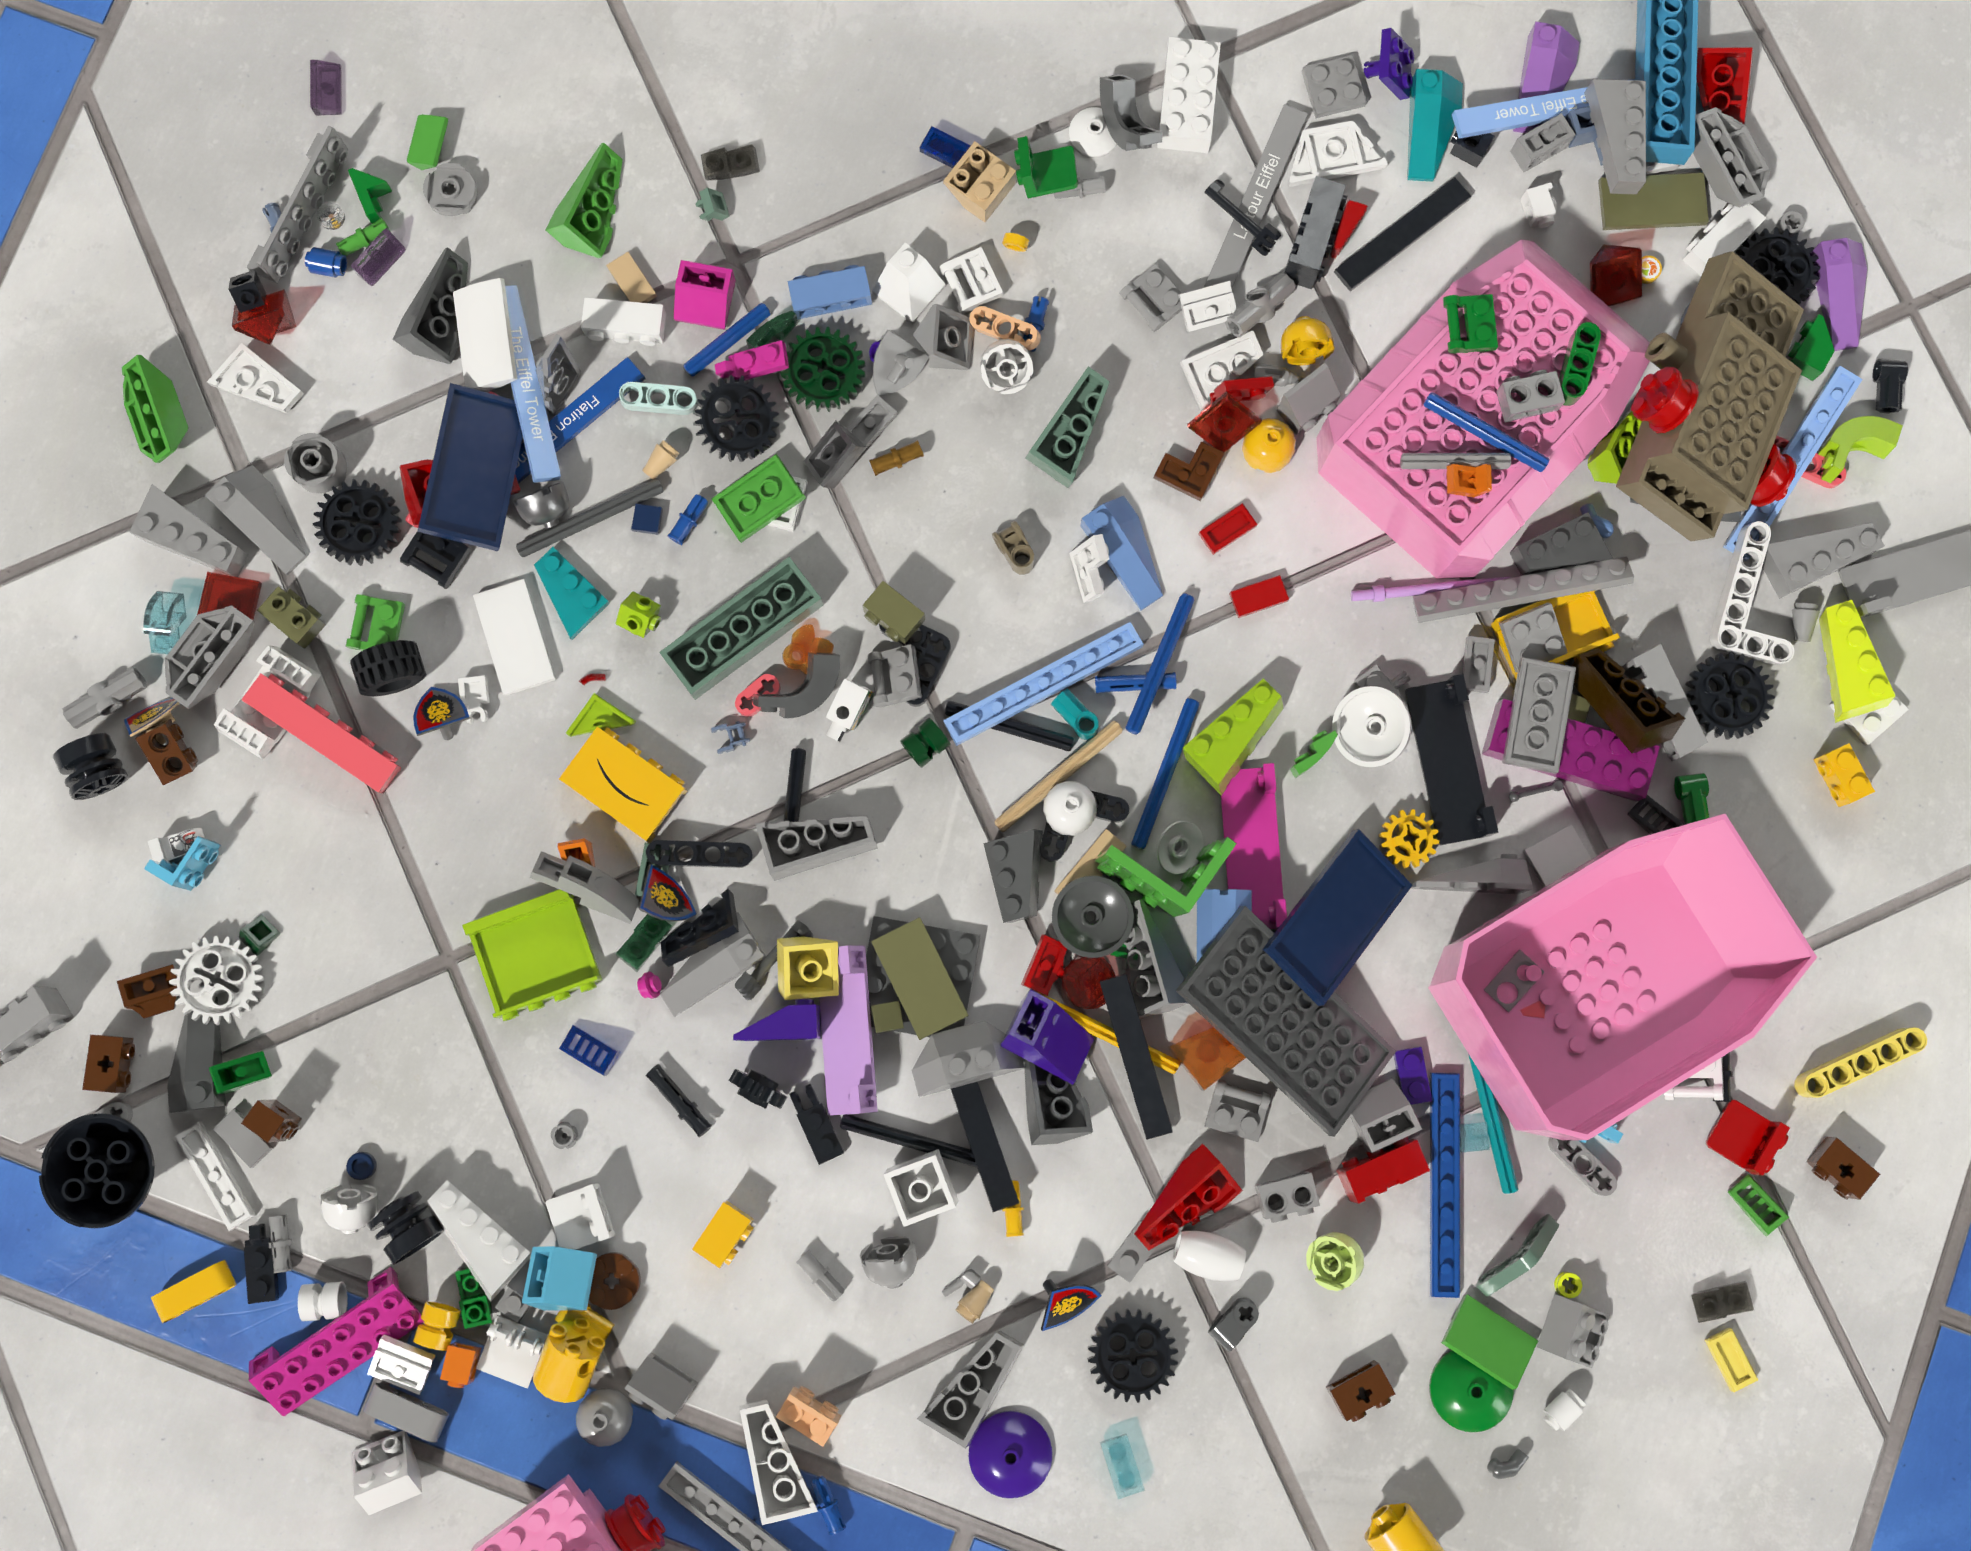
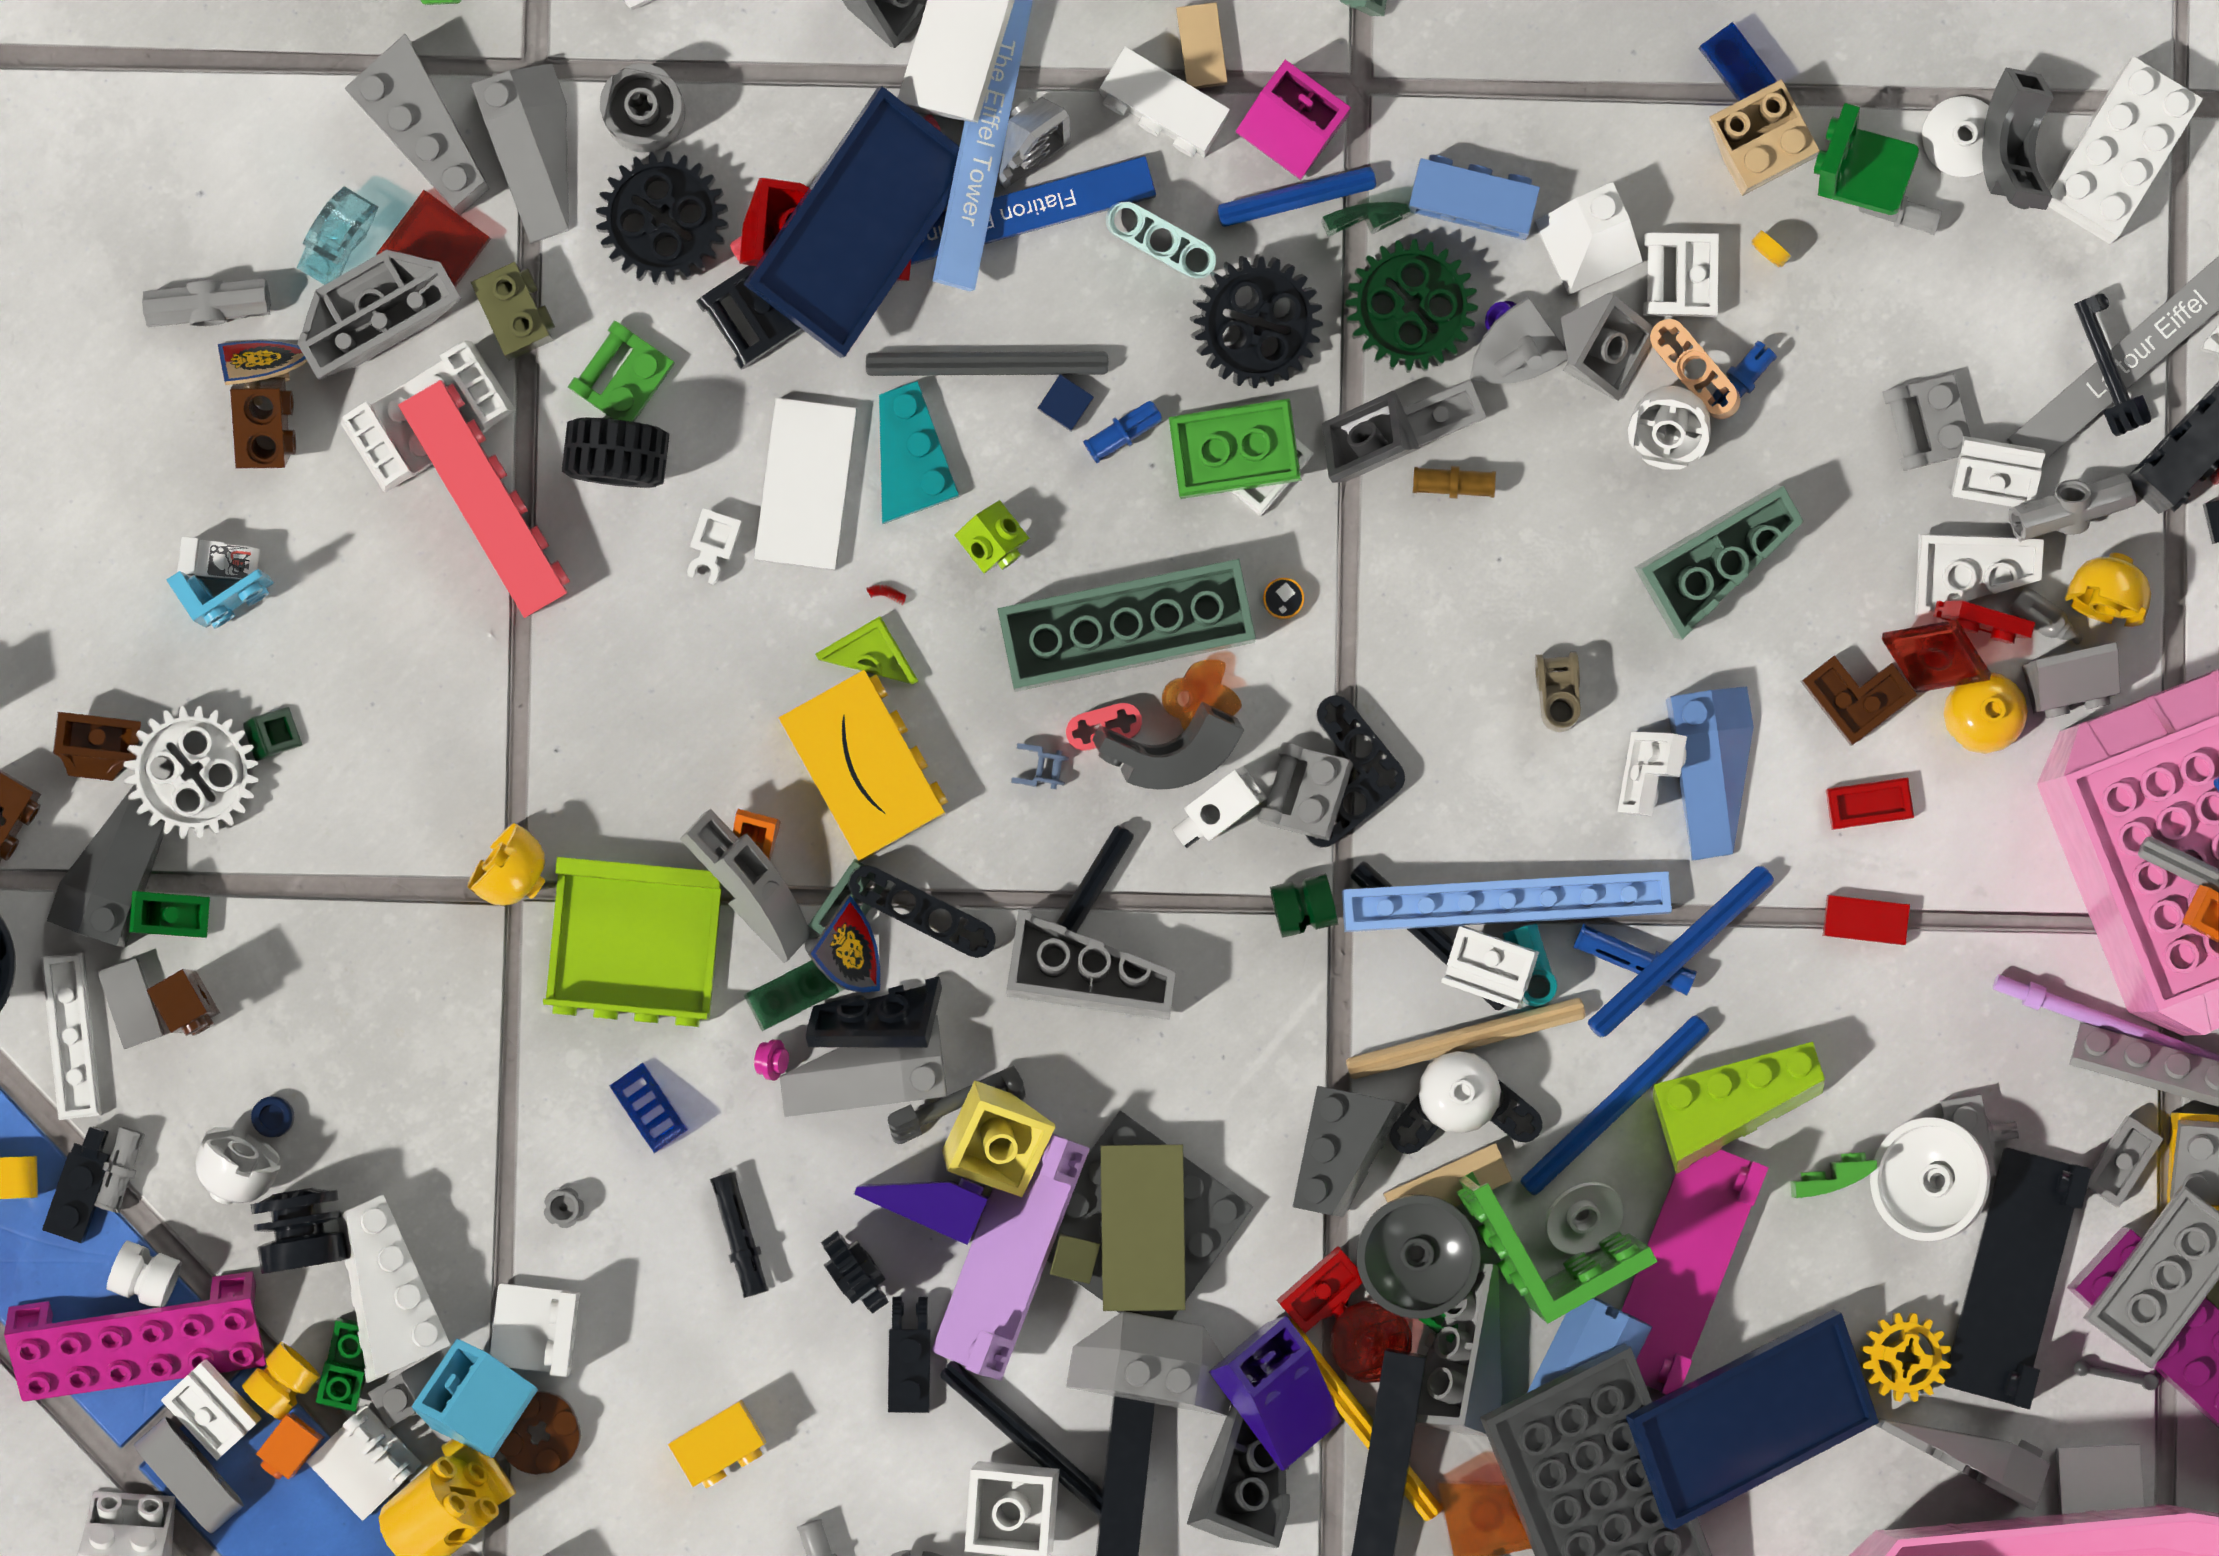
camera: 25 degrees right, 5 degrees up
black wheel [53,733,128,800] -> none
shield [413,687,470,740] -> none
flat silver cylinder [513,482,569,529] -> none
tan cone [642,440,680,480] -> none
dark pink hinge [715,340,789,381] -> none
olive brick [863,581,925,644] -> none
none -> yellow cylinder [467,823,546,906]
none -> black tile [1263,578,1304,619]
none -> white plate [1441,926,1539,1009]

